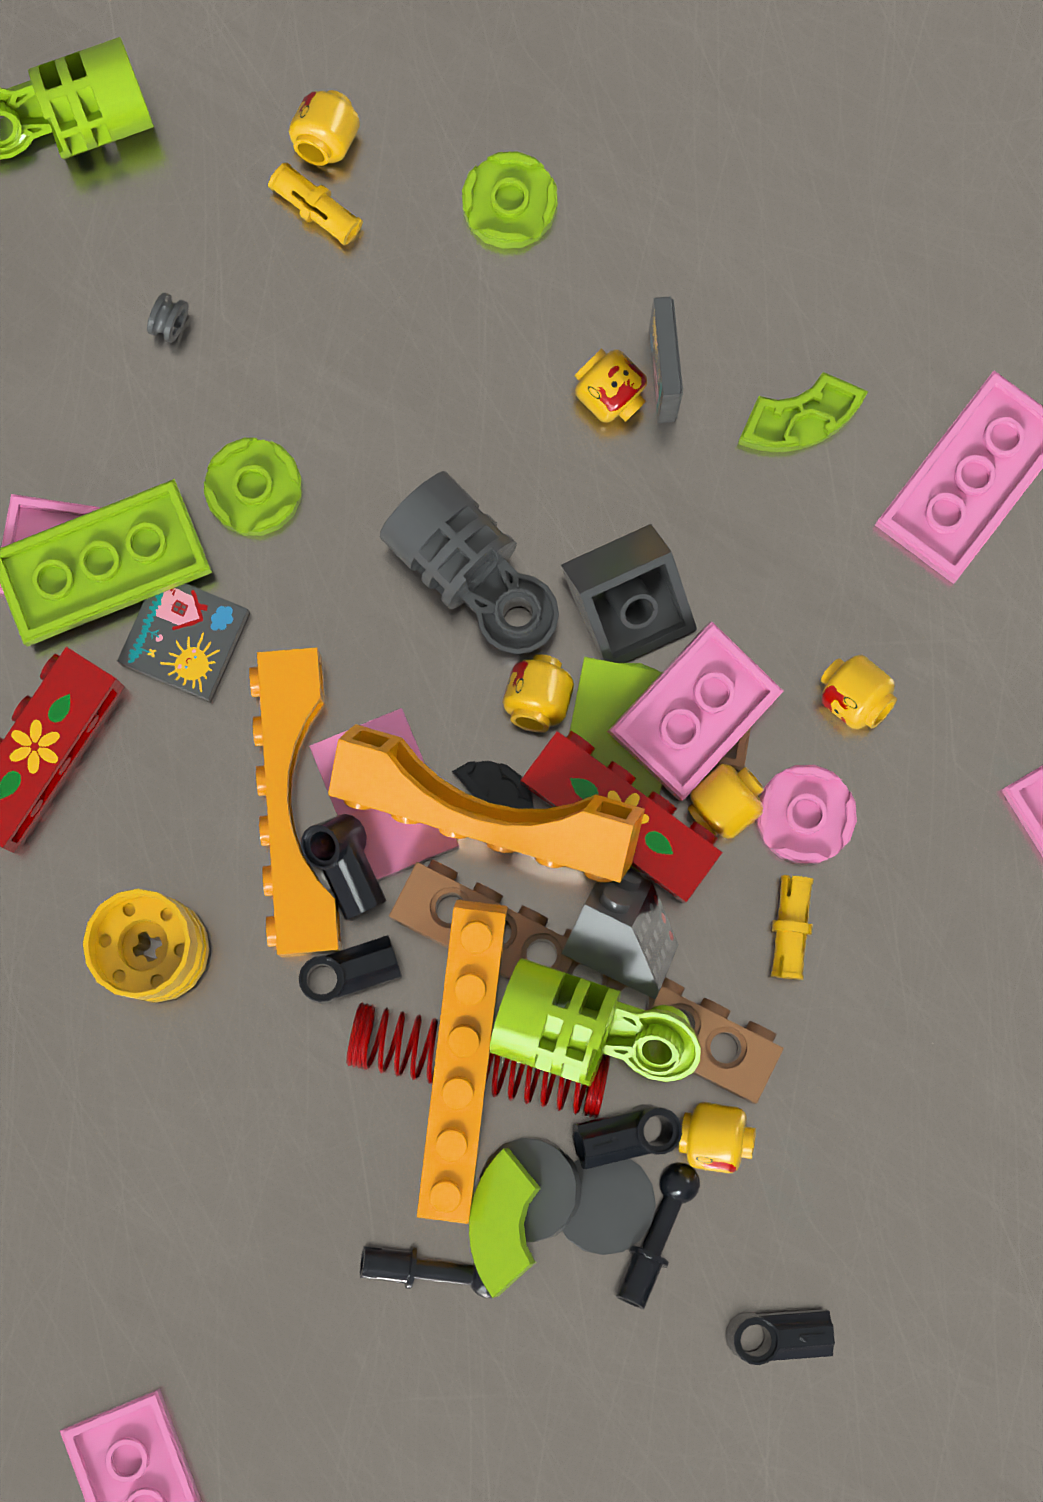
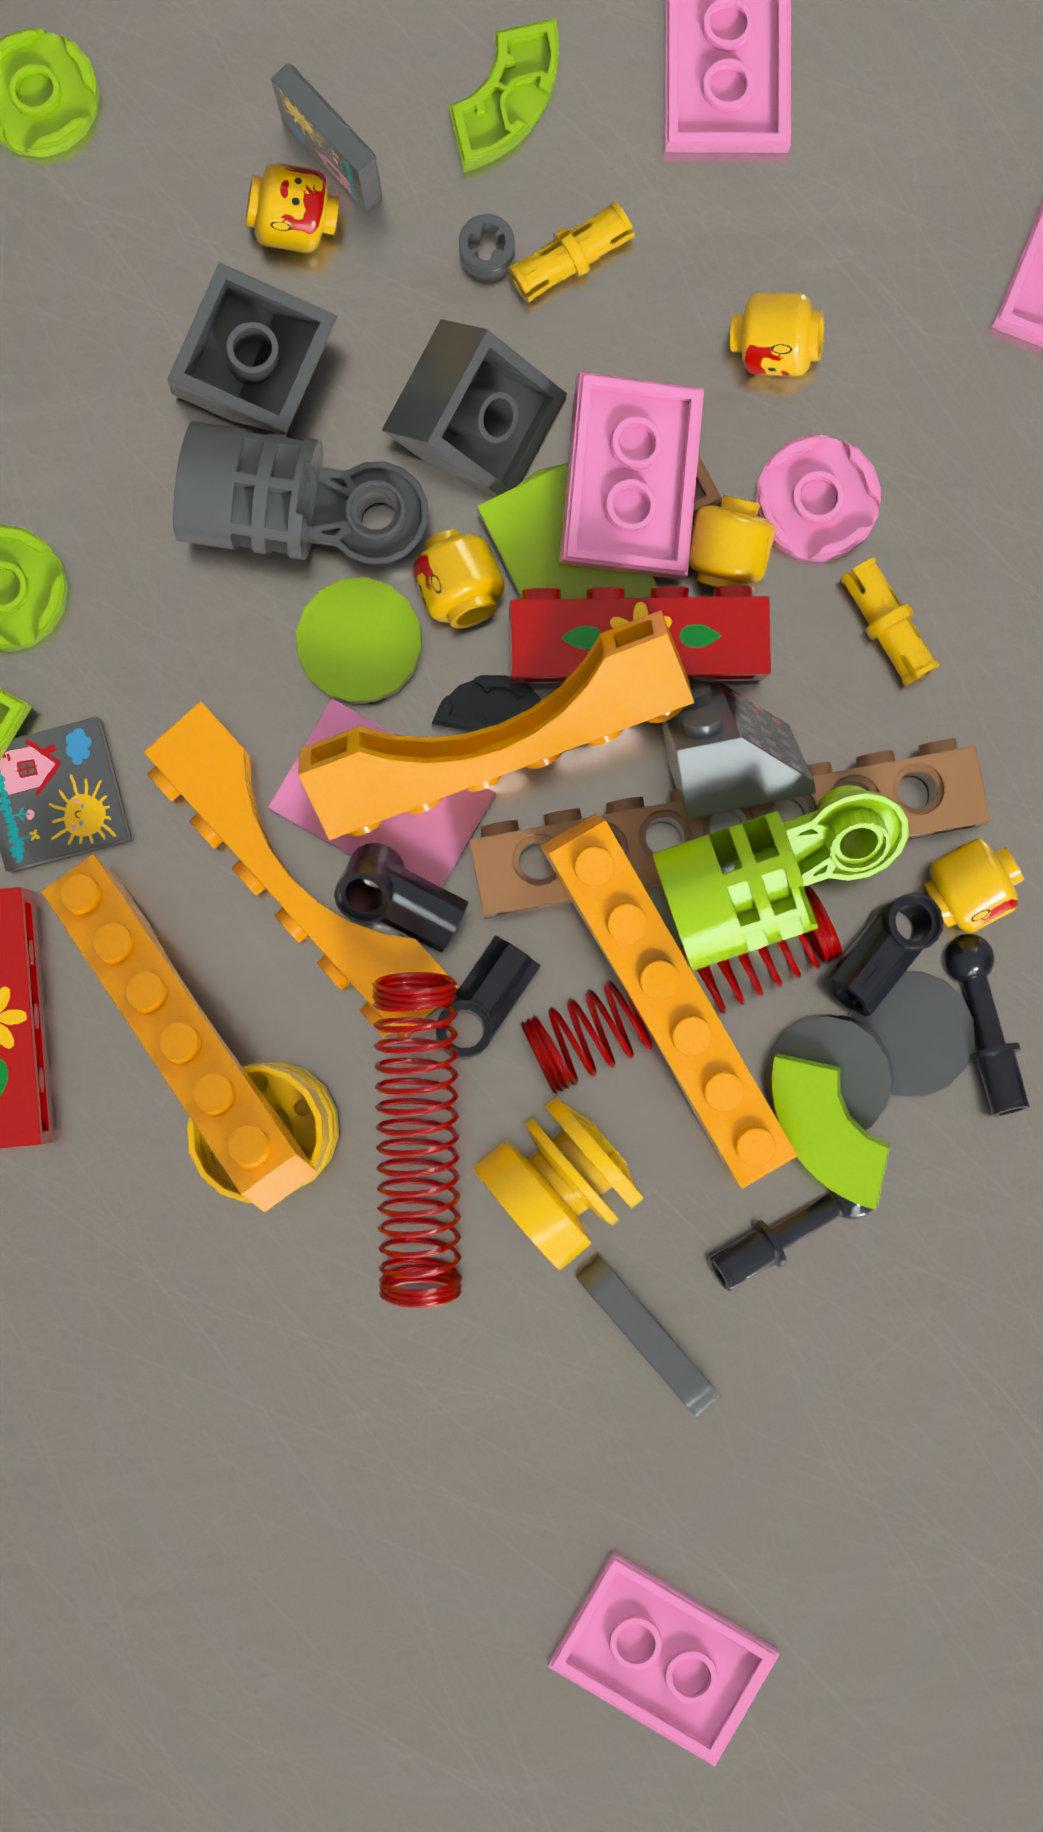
camera: 35 degrees left, 5 degrees up
none -> light orange arch [41,854,318,1213]
none -> dark grey slope [167,262,337,435]
none -> lime tile [296,577,422,705]
none -> red piece [372,972,462,1308]
none -> dark grey bush [459,214,515,278]
none -> yellow wheel [473,1096,644,1270]
none -> yellow pin [507,202,635,303]
none -> dark grey beam [575,1254,721,1417]

